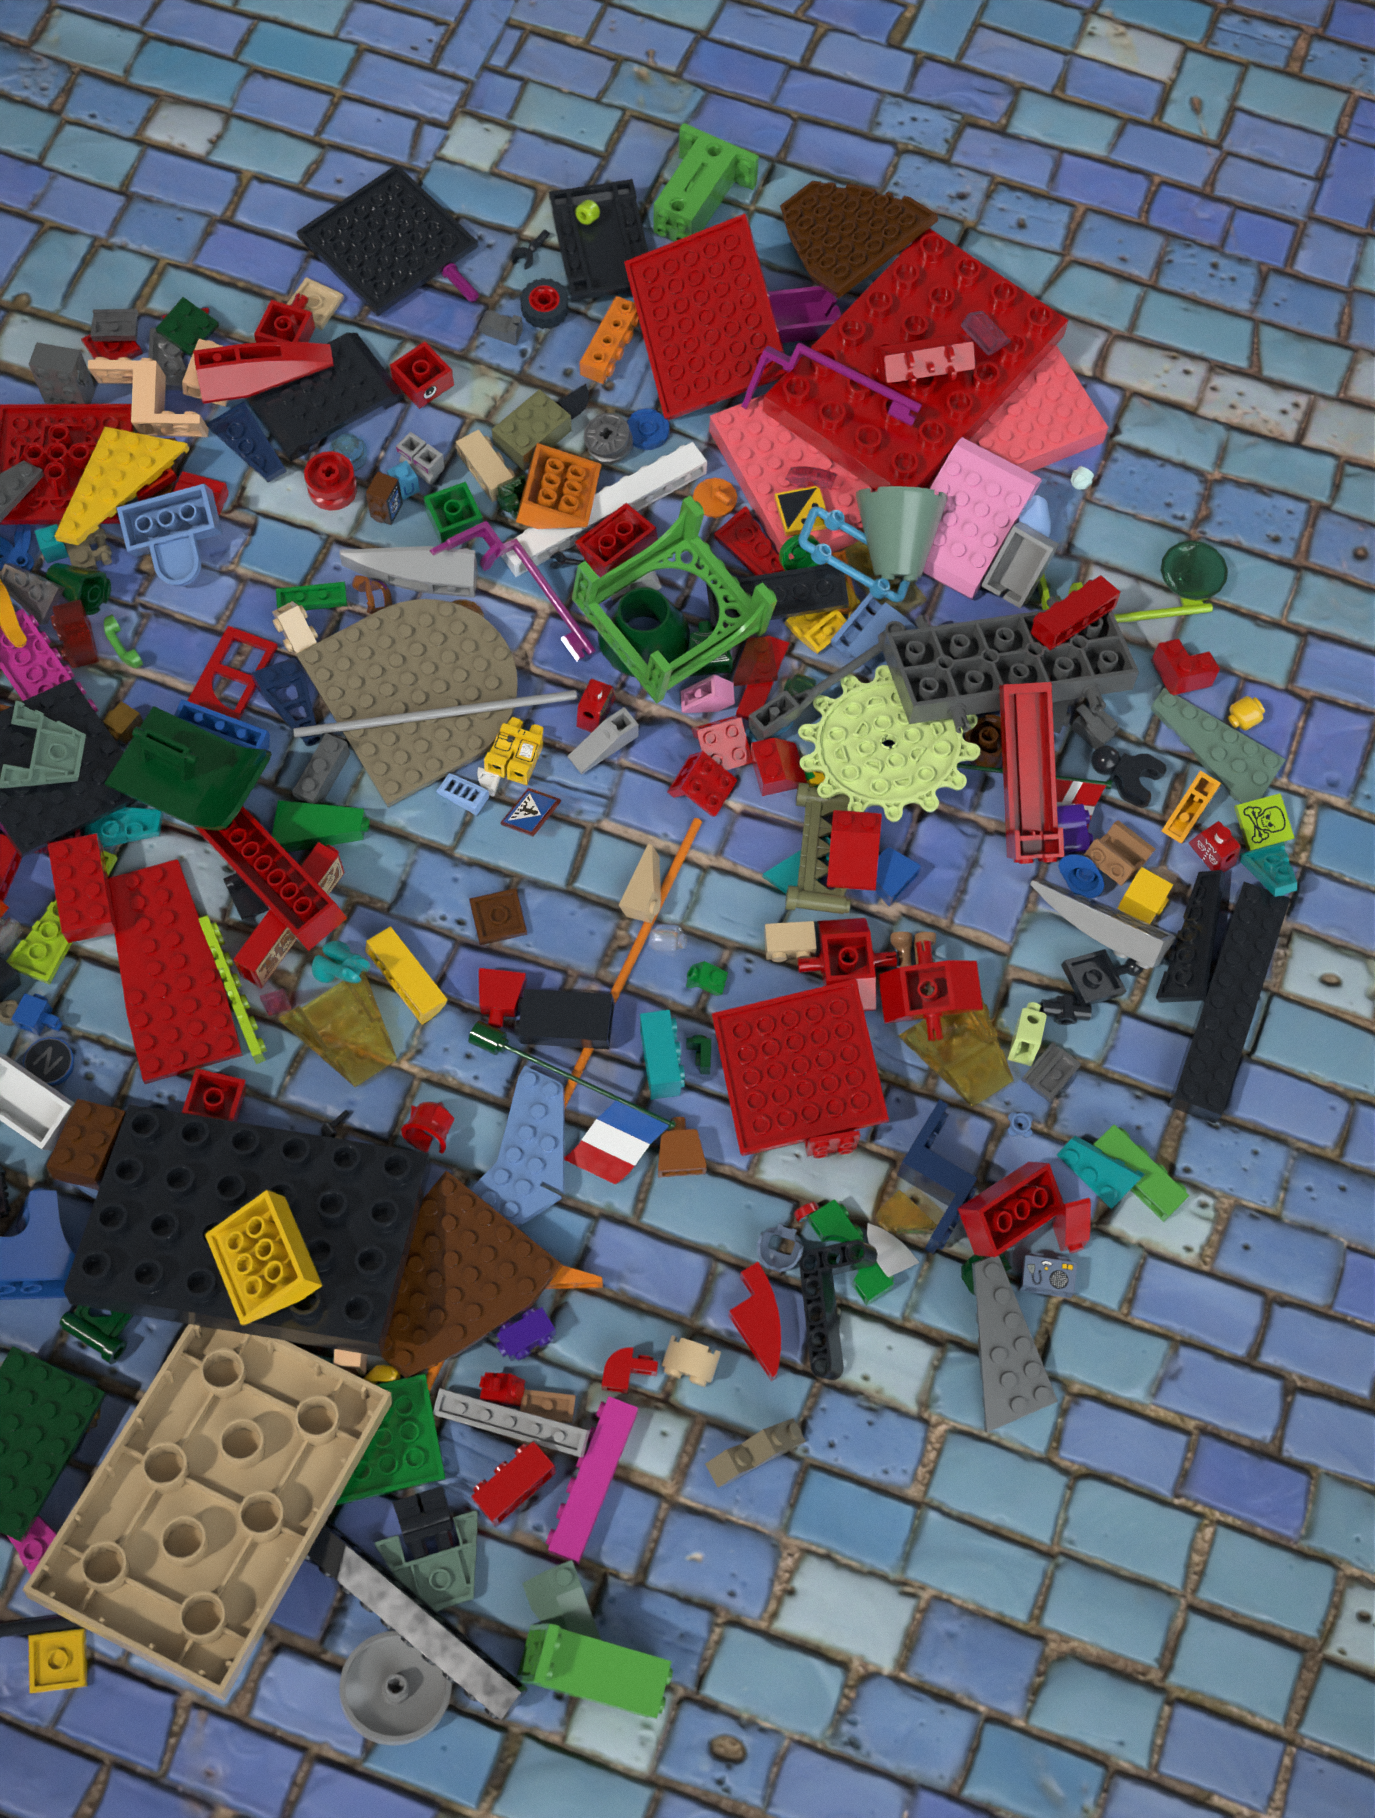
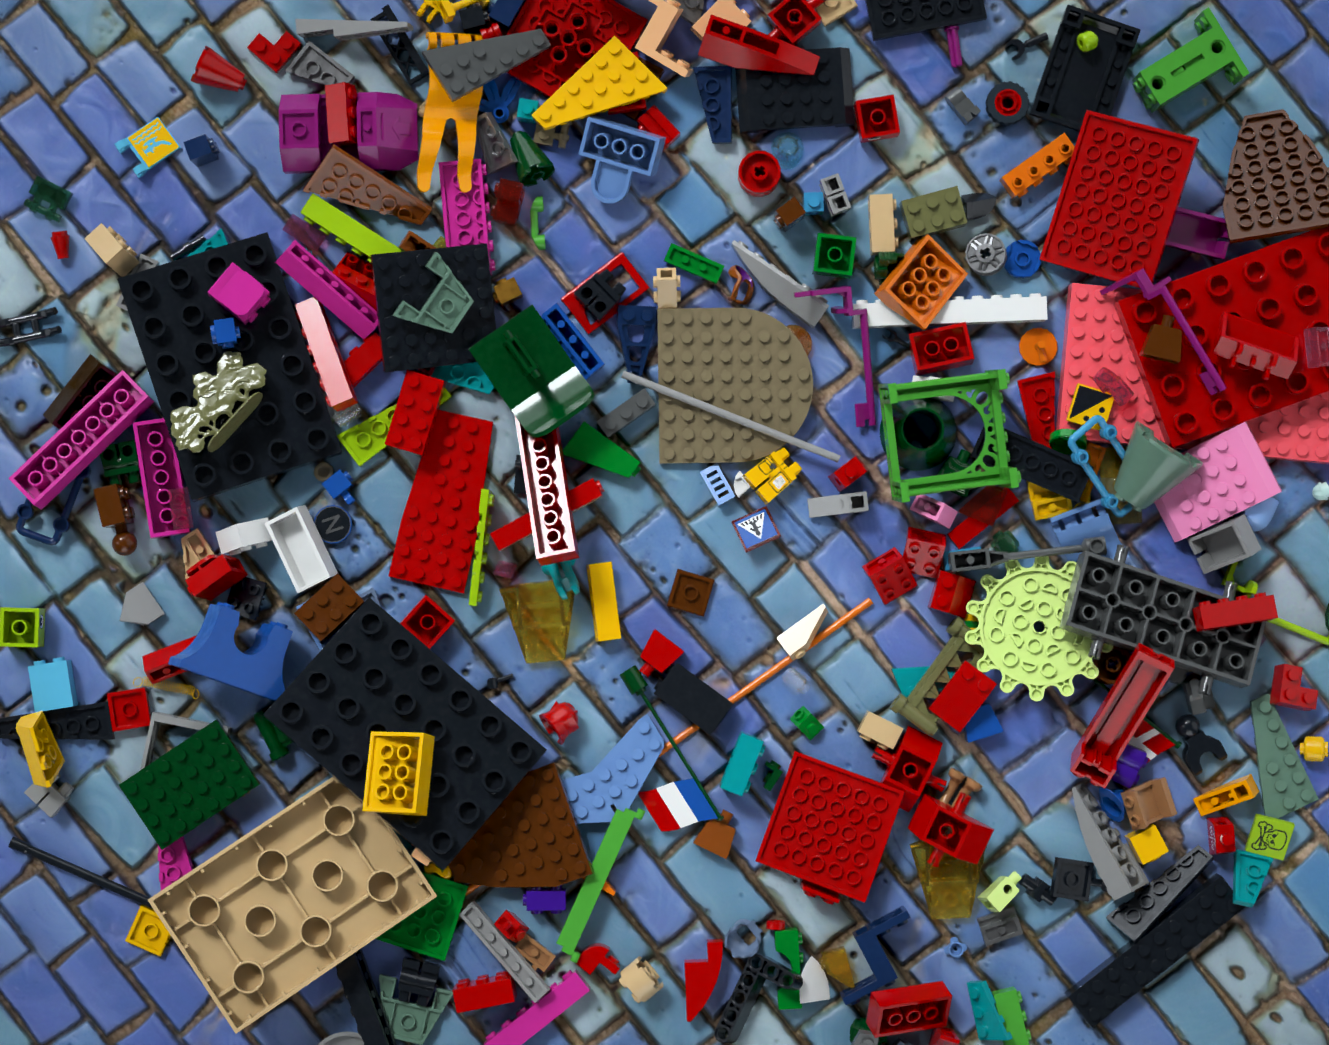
camera: 35 degrees right, 20 degrees up
none -> bright green piece [556,808,645,963]
none -> black hips [574,269,626,323]
none -> reddish brown torso [1139,315,1182,364]

